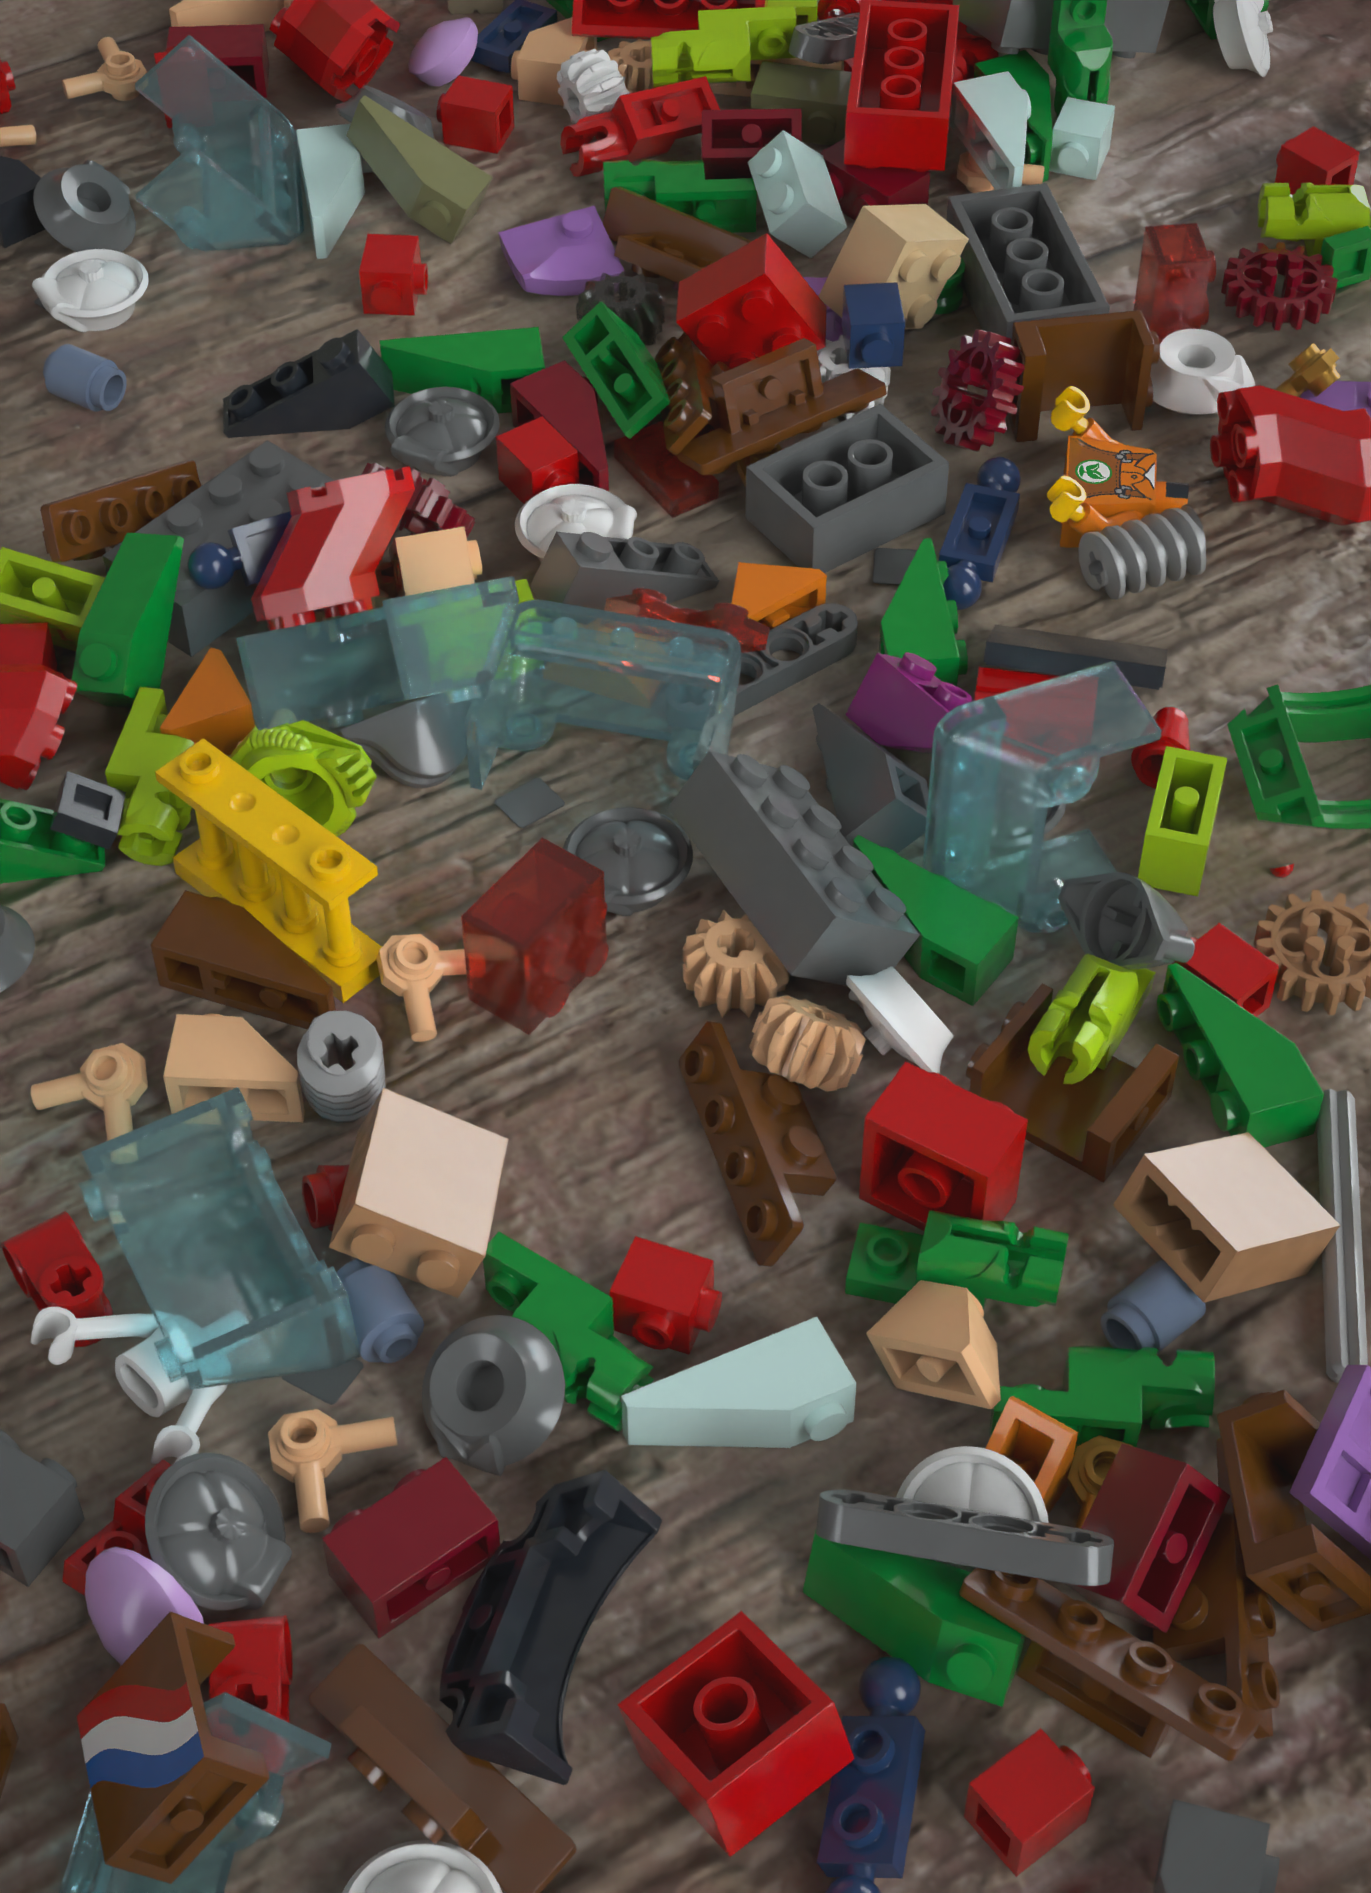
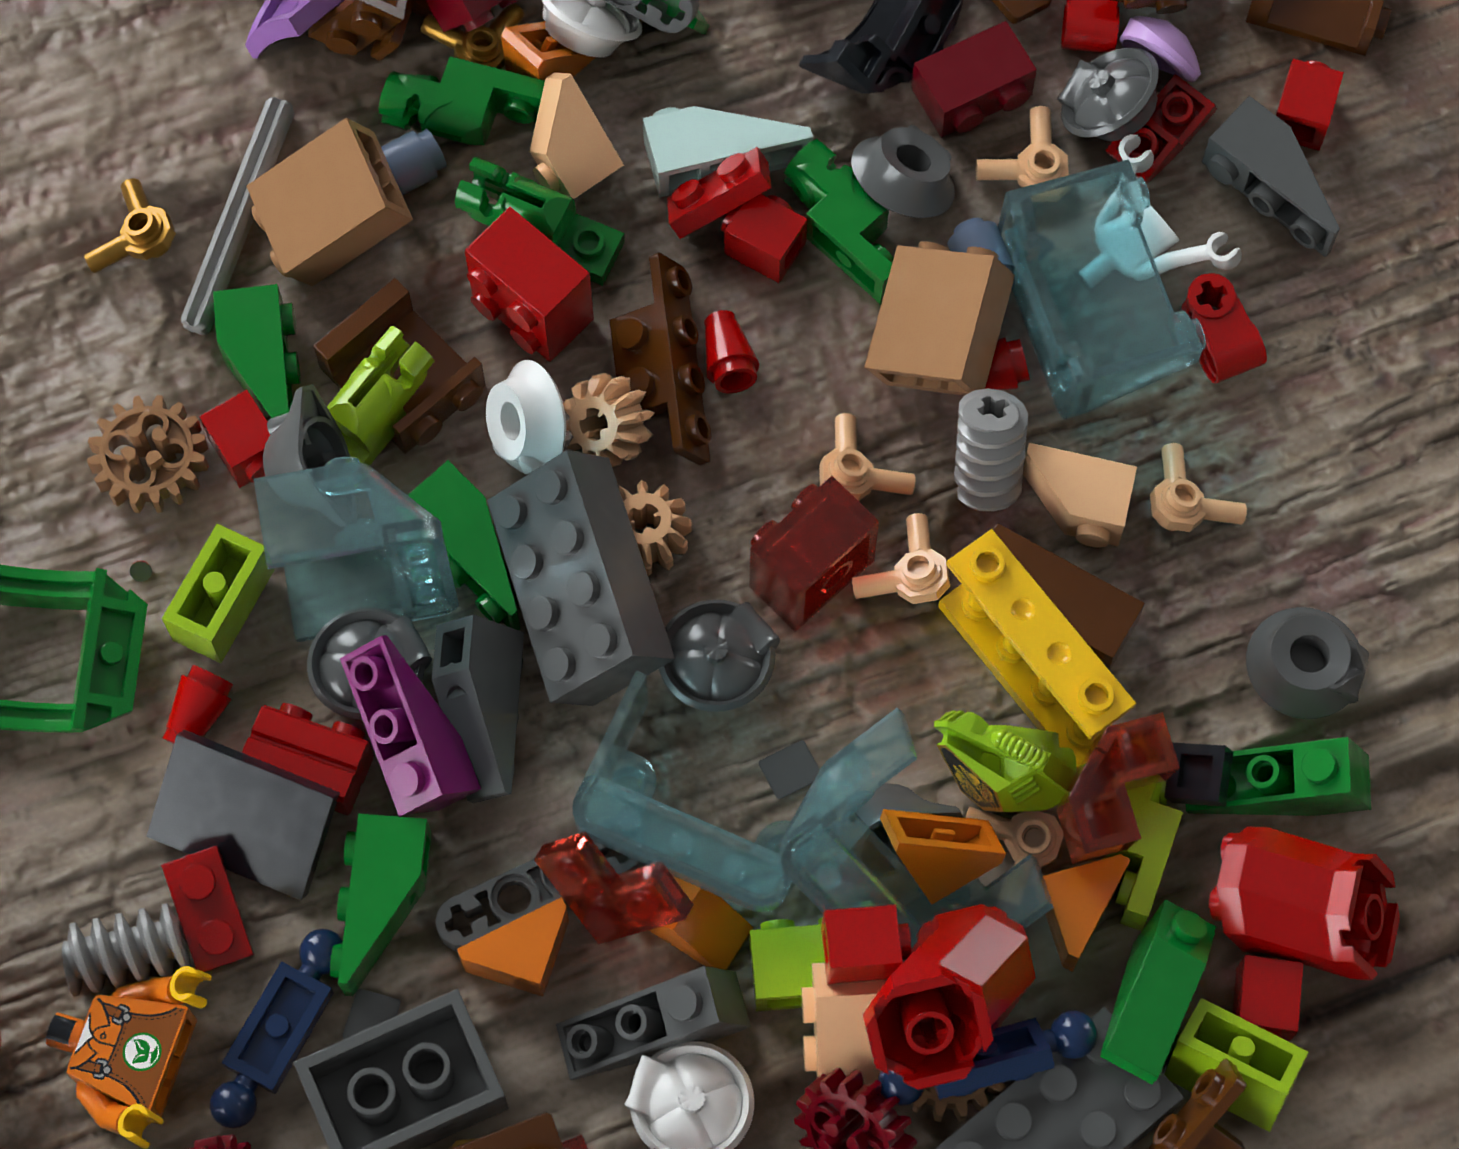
camera: 170 degrees left, 20 degrees up
none -> red plate [161,845,255,972]
none -> red plate [667,147,771,239]
none -> red cone [704,310,760,394]
none -> light nougat piece [819,413,916,502]
none -> red brick [821,904,911,985]
none -> orange slope [880,809,1006,905]
none -> clear red brick [1056,712,1180,864]

